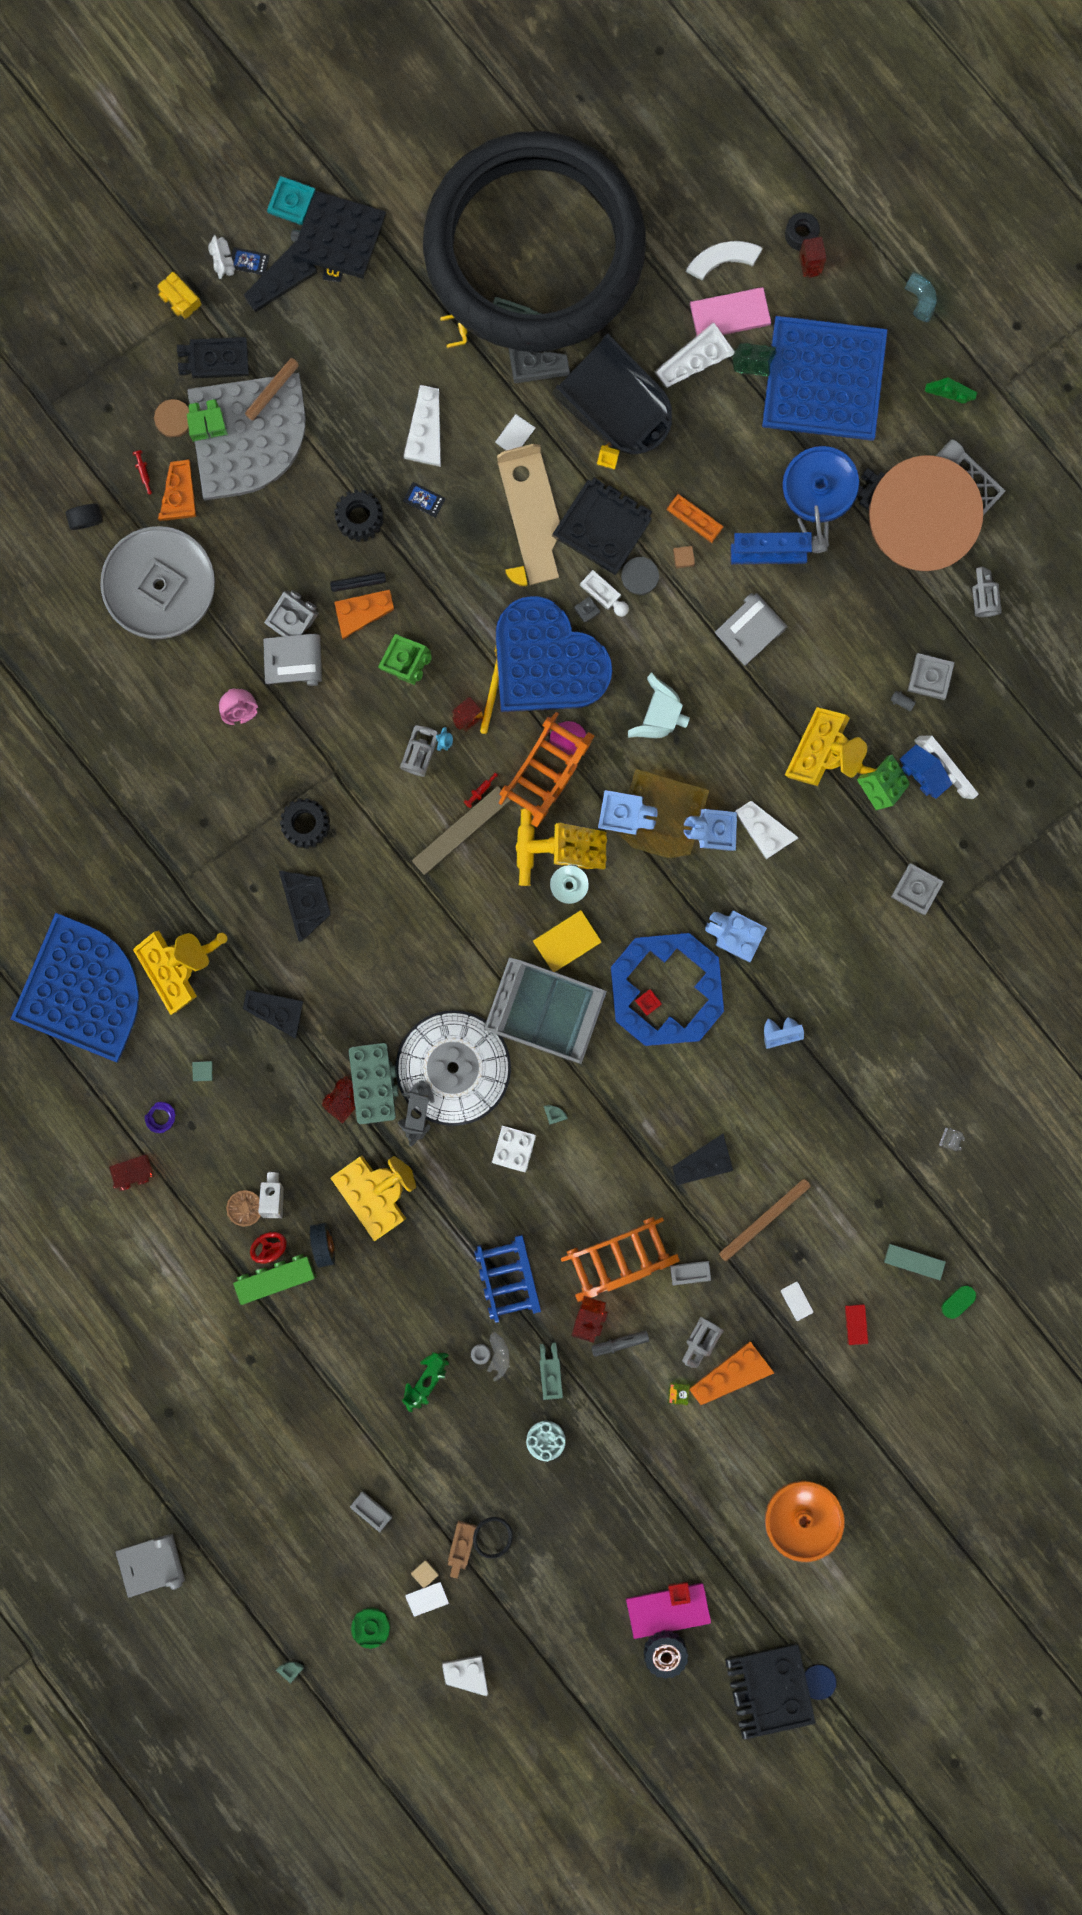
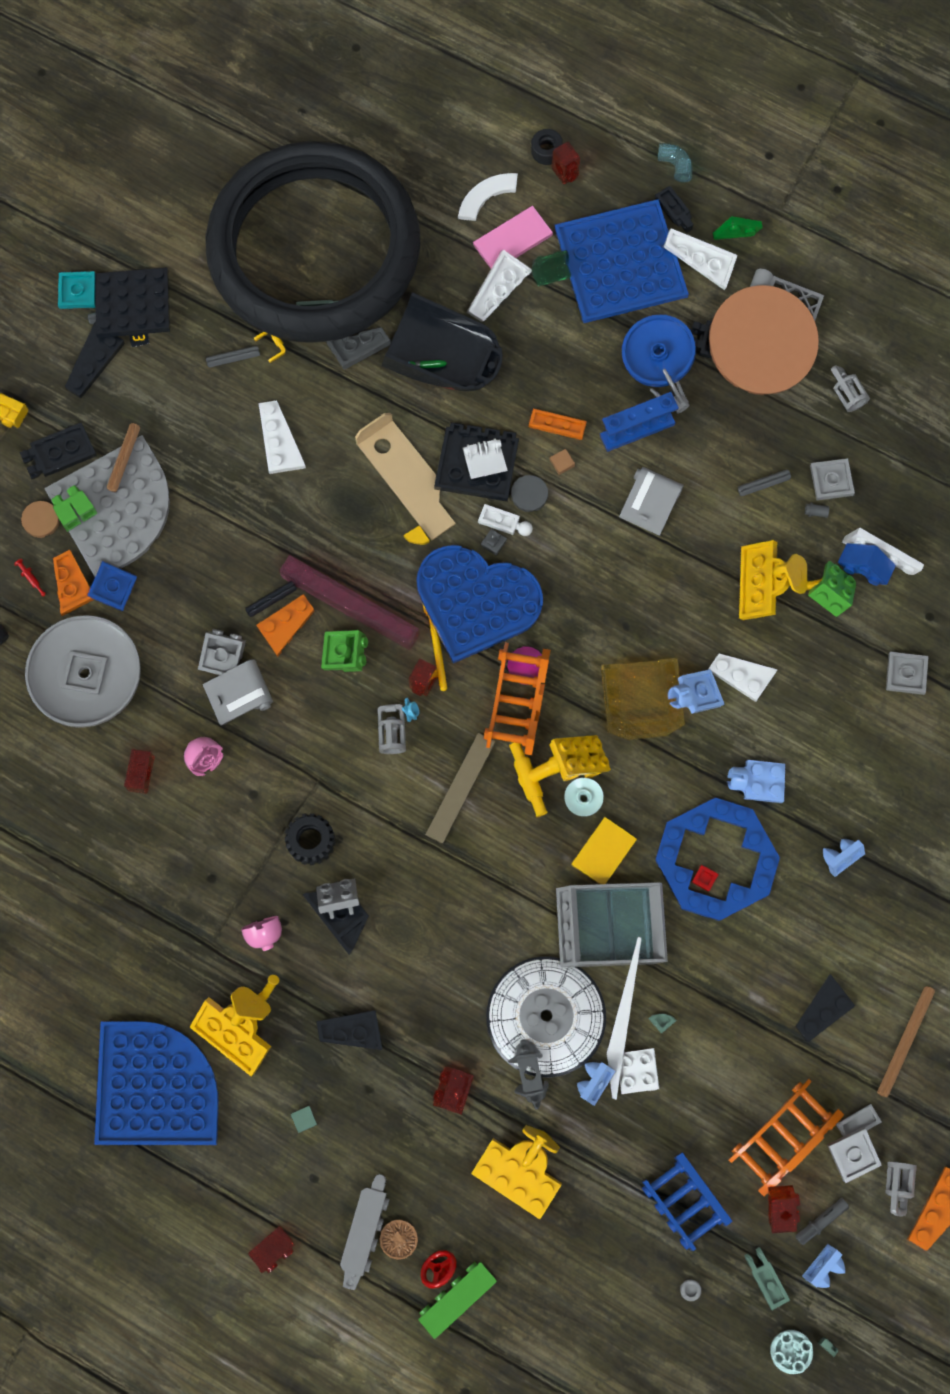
camera: 20 degrees left, 10 degrees down
dark purple piece [145,1102,175,1133] -> none
white hinge [209,235,235,279] -> none
black sticker [231,247,270,275] -> none
white torso [259,1172,283,1218] -> none
black wheel [310,1222,335,1268] -> none
black tyre [334,489,384,542] -> none
sand green bracket [349,1043,399,1124] -> none
green piece [402,1352,449,1412] -> none
black sticker [403,482,446,518] -> none
red piece [464,773,498,808] -> none
clear piece [487,1332,509,1381] -> none
white sticker [495,414,535,450] -> none
yellow tile [597,445,620,469] -> none
light blue plate [598,790,657,835] -> none
light aqua torso [628,672,690,738] -> none
clear neon green tile [668,1383,689,1405] -> none
none -> blue tile [87,561,137,611]
none -> clear red brick [124,749,155,794]
none -> dark grey axle [206,345,260,367]
none -> bright pink cylinder [241,916,282,951]
none -> clear pink brick [279,555,420,651]
none -> light grey plate [316,879,359,919]
none -> light grey hinge [340,1174,390,1290]
none -> green piece [409,360,447,368]
none -> white hinge [463,438,507,479]
none -> light blue tile [577,1062,615,1106]
none -> white sticker [607,937,641,1100]
none -> black hinge [655,186,694,233]
none -> white wing [664,229,737,290]
none -> dark grey axle [737,469,791,496]
none -> light blue tile [802,1244,845,1288]
none -> sand green tile [818,1337,839,1357]
none -> light grey plate [827,1127,882,1183]

